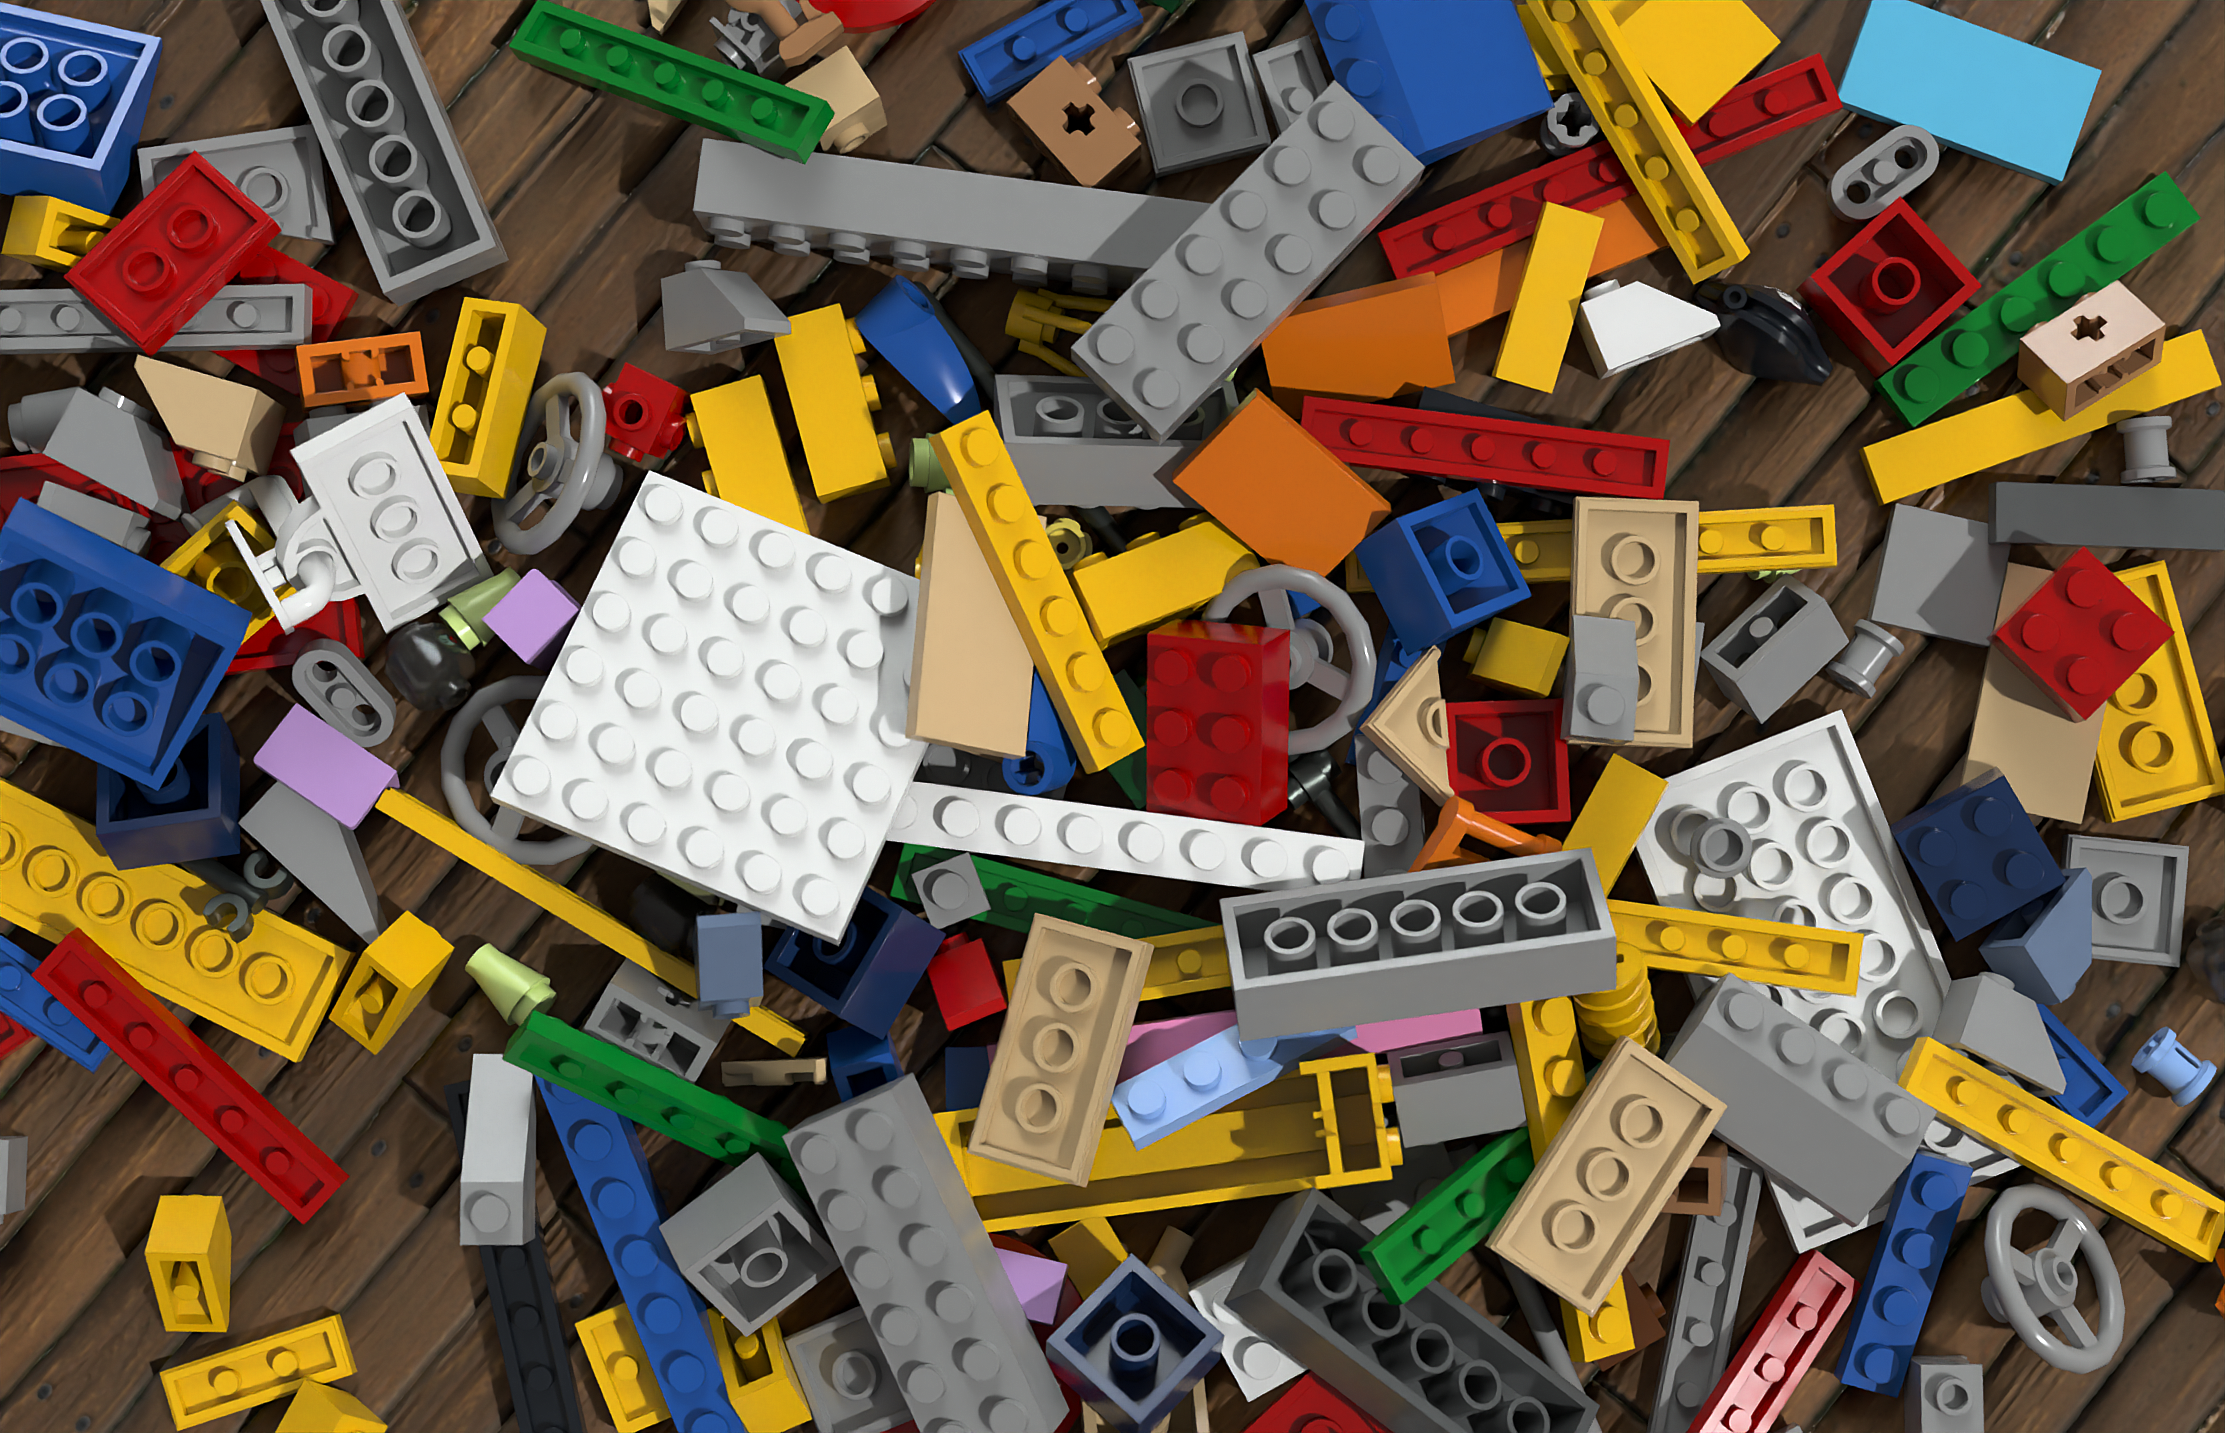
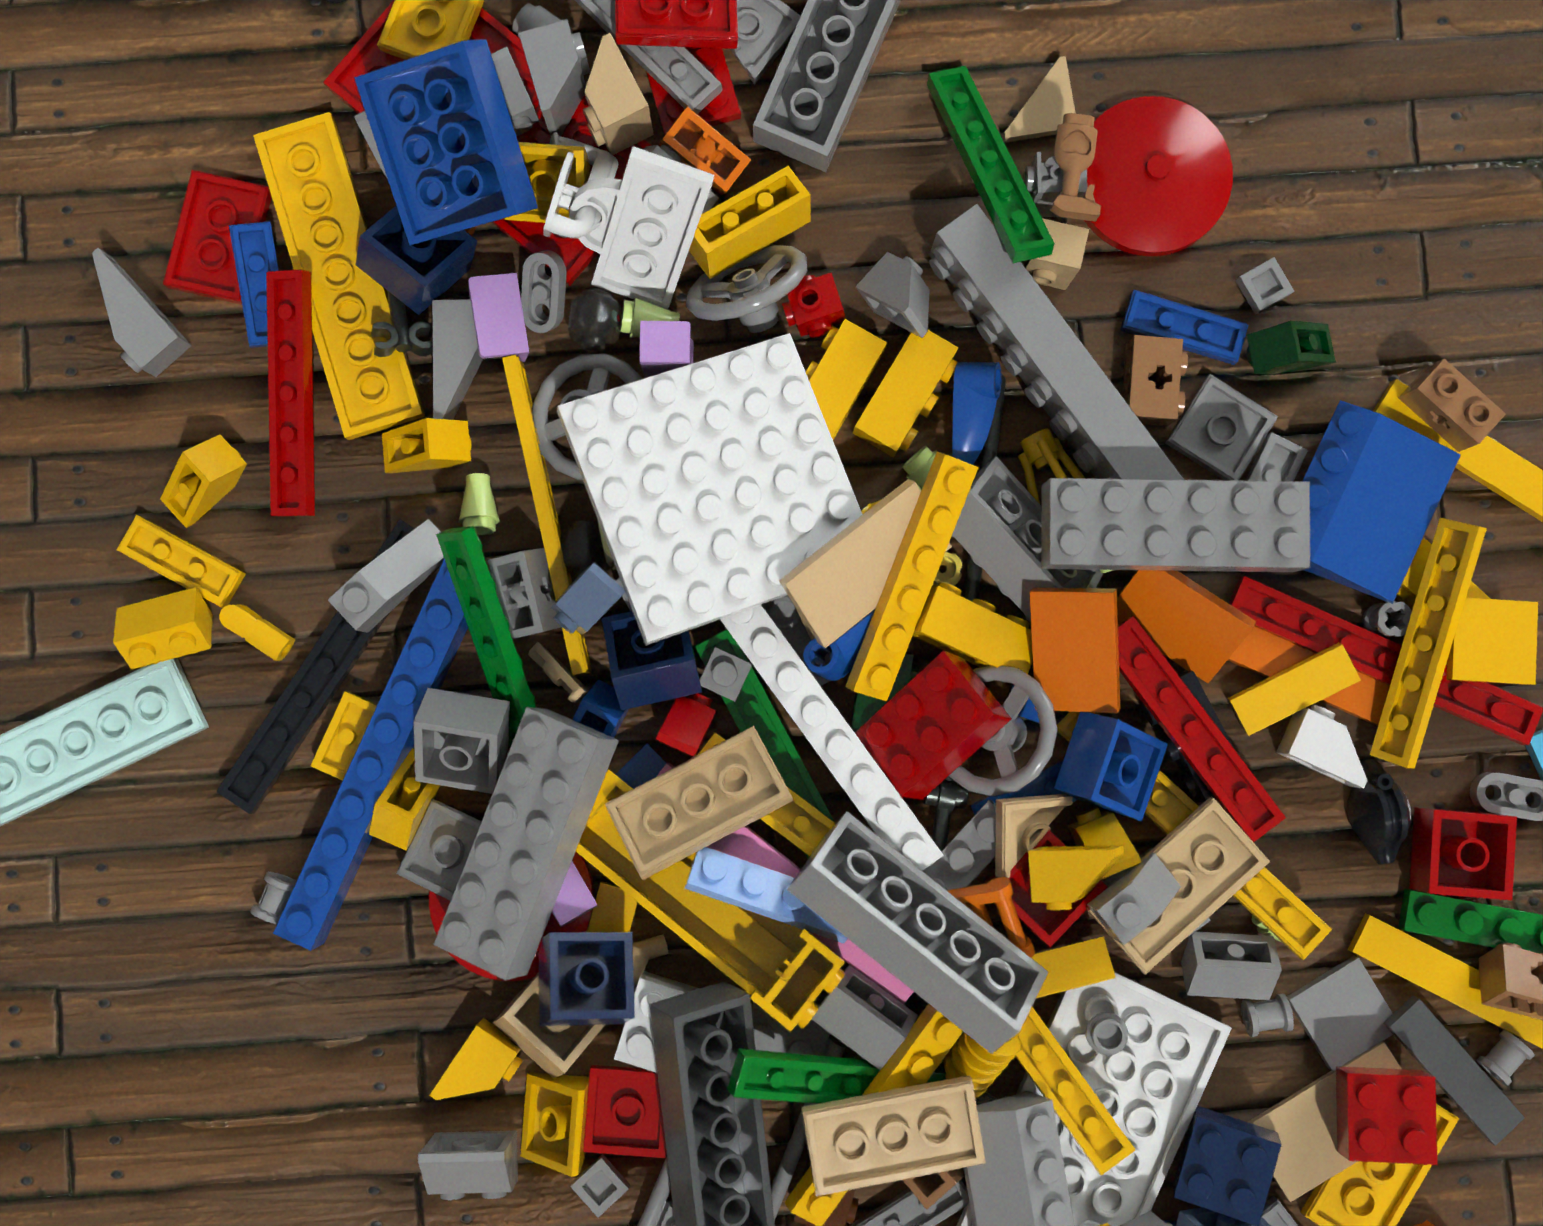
camera: 45 degrees right, 0 degrees up
none -> yellow bar [219,604,295,661]
none -> yellow slope [1028,845,1124,910]

